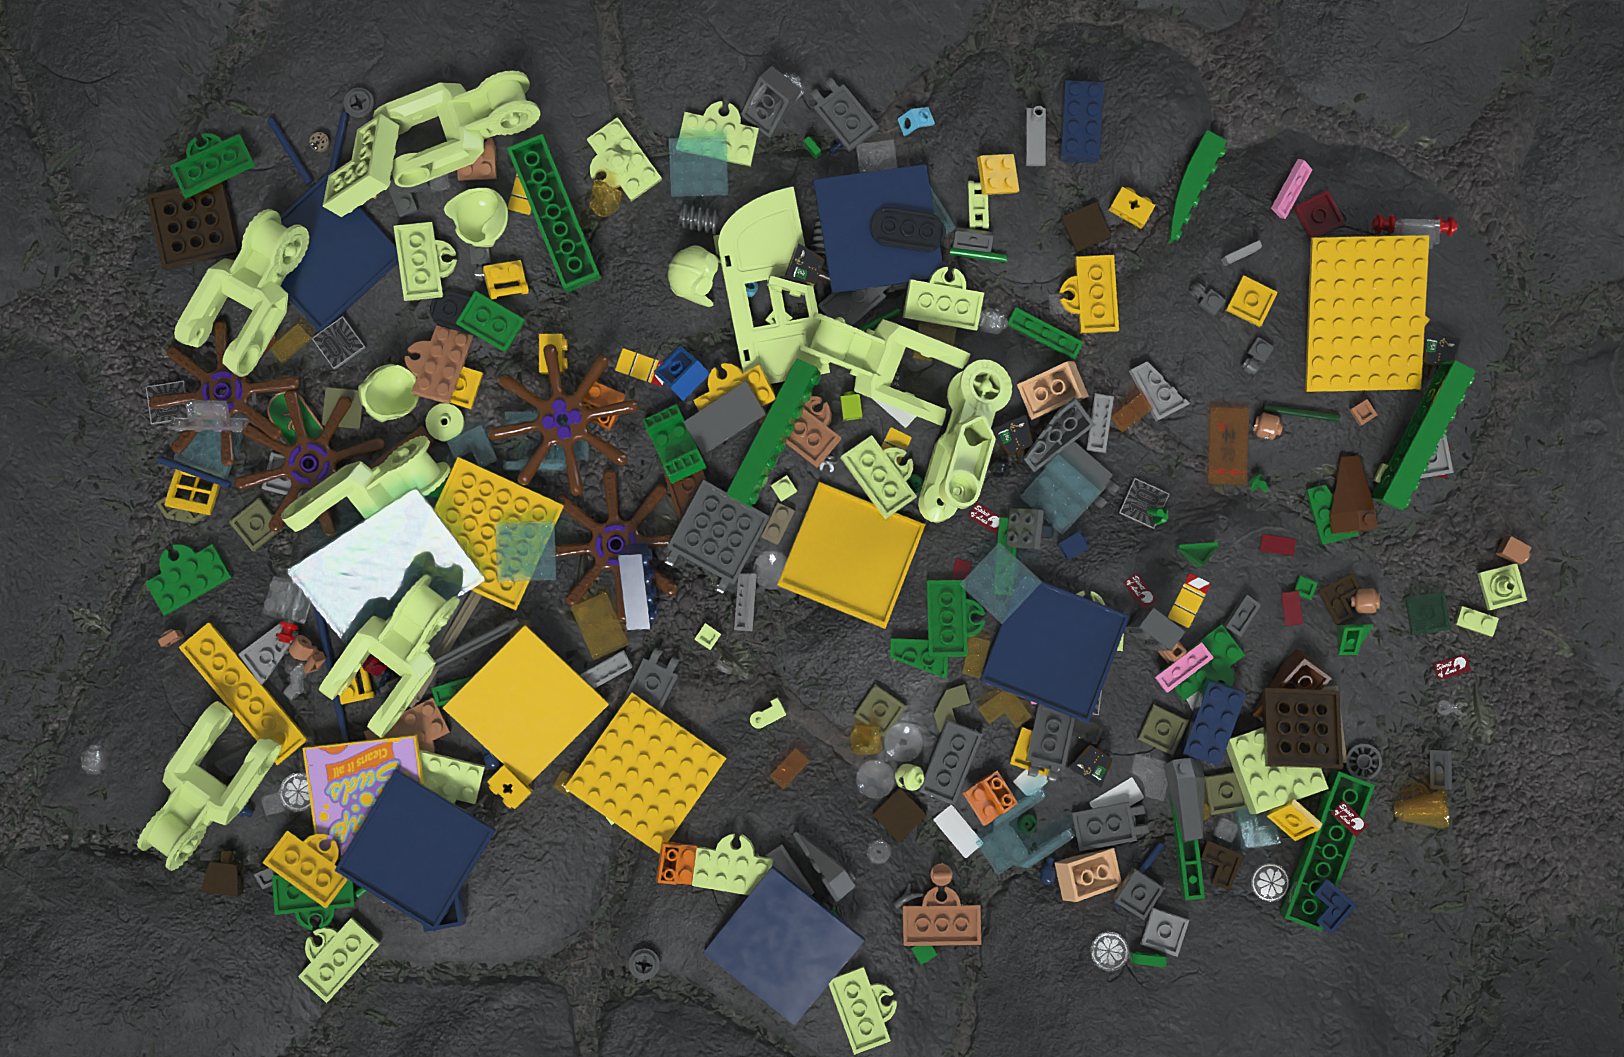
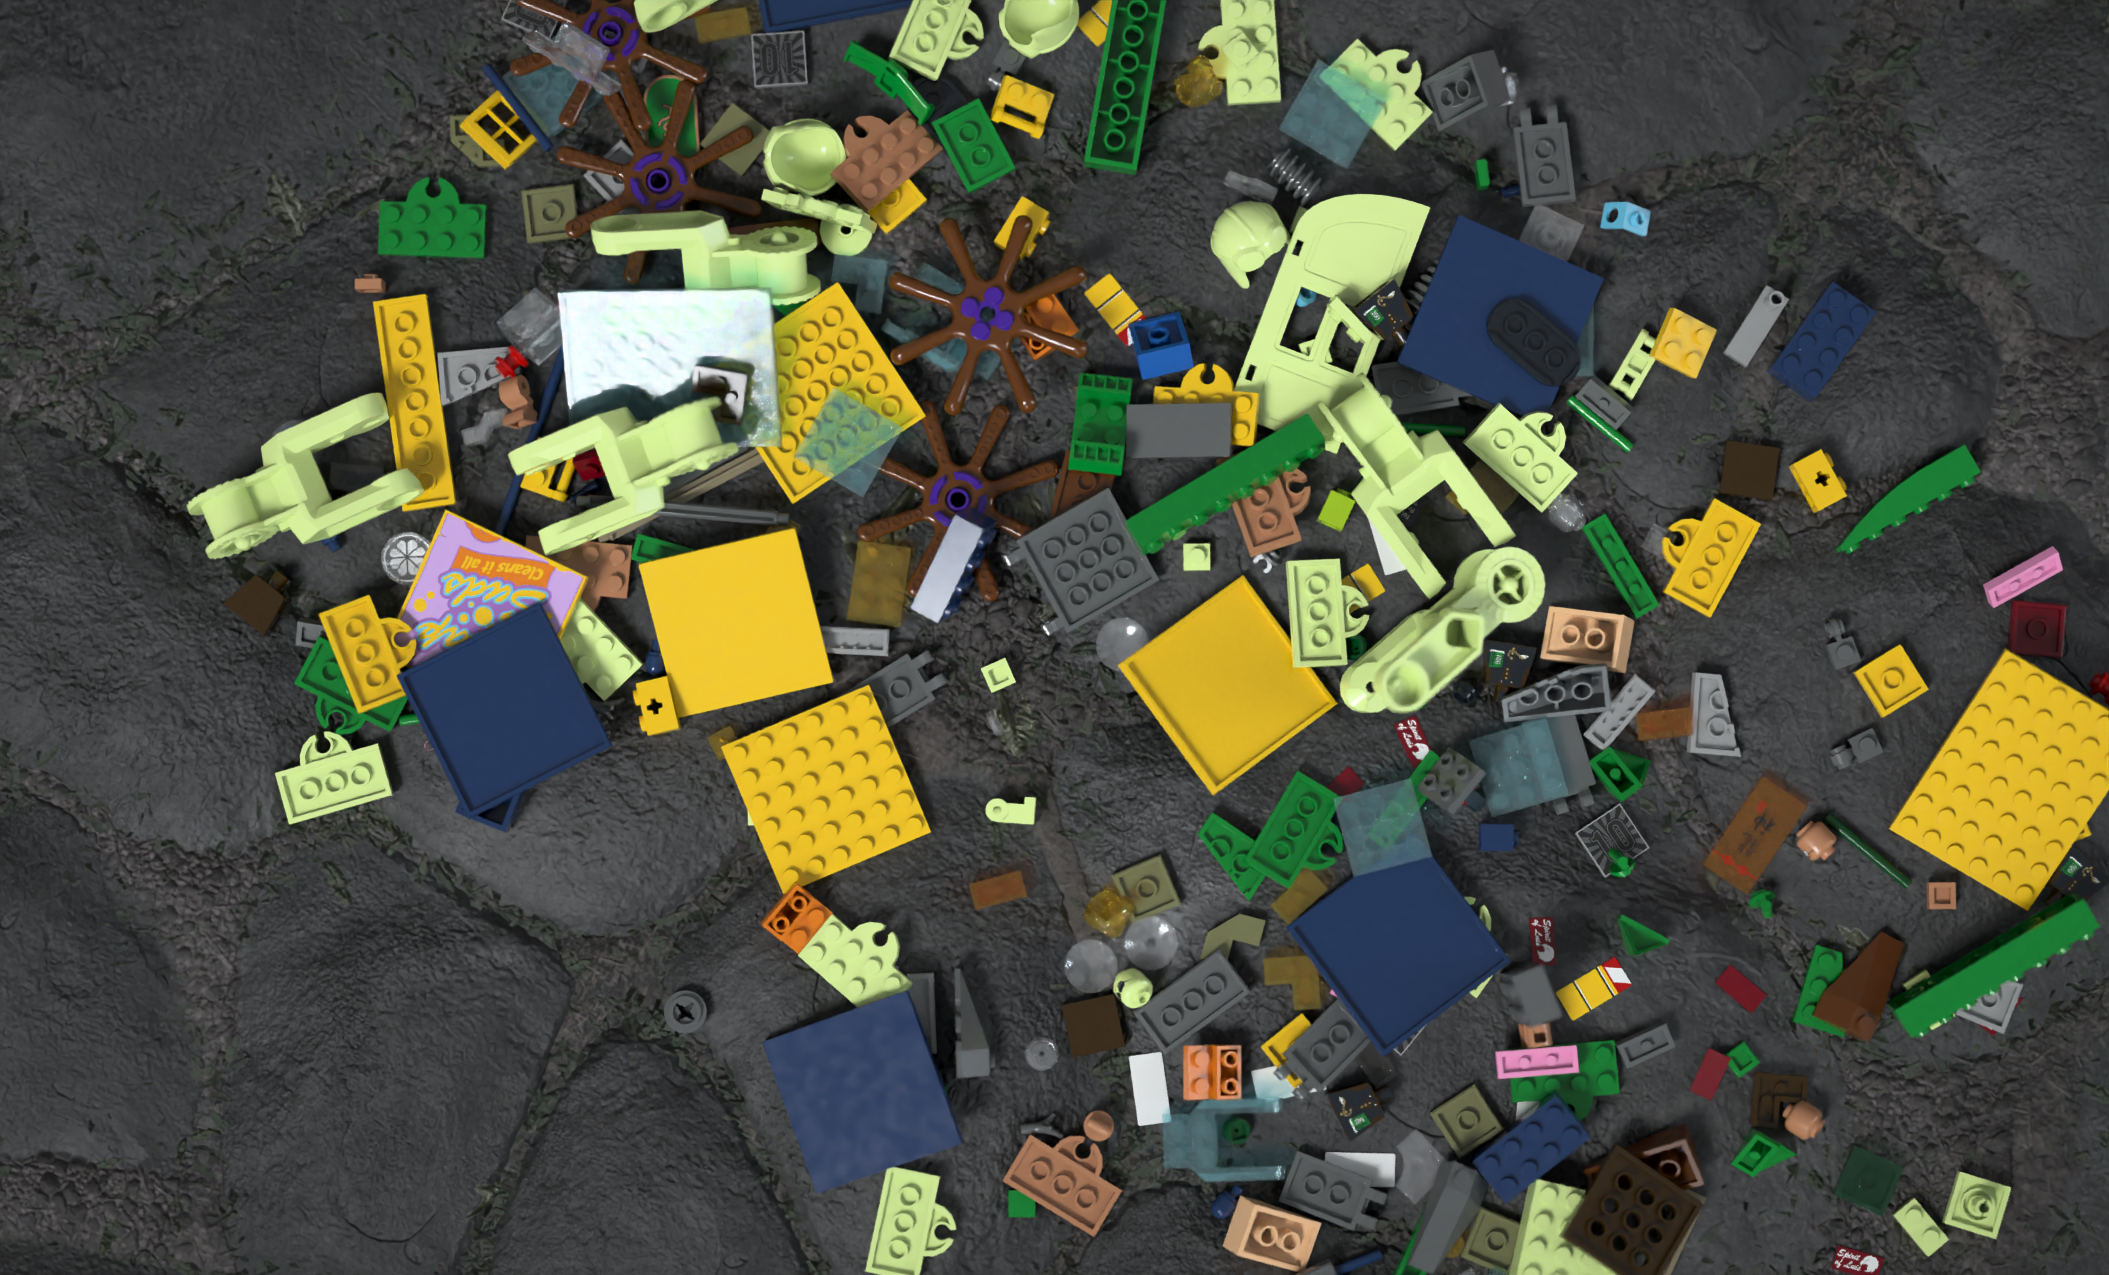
camera: 35 degrees right, 0 degrees up
clear head [81,745,108,775] -> none
clear tile [261,792,286,816] -> none
light grey plate [734,573,757,631] -> none
dark tan plate [761,503,795,545] -> none
light grey tile [1221,240,1262,266] -> none
nougat brick [1495,536,1532,565] -> none
none -> plate [691,363,749,426]
none -> yellowish green plate [761,187,877,234]
none -> green plate [843,40,935,125]
none -> clear tile [1224,171,1278,206]
none -> green slope [1589,746,1651,802]

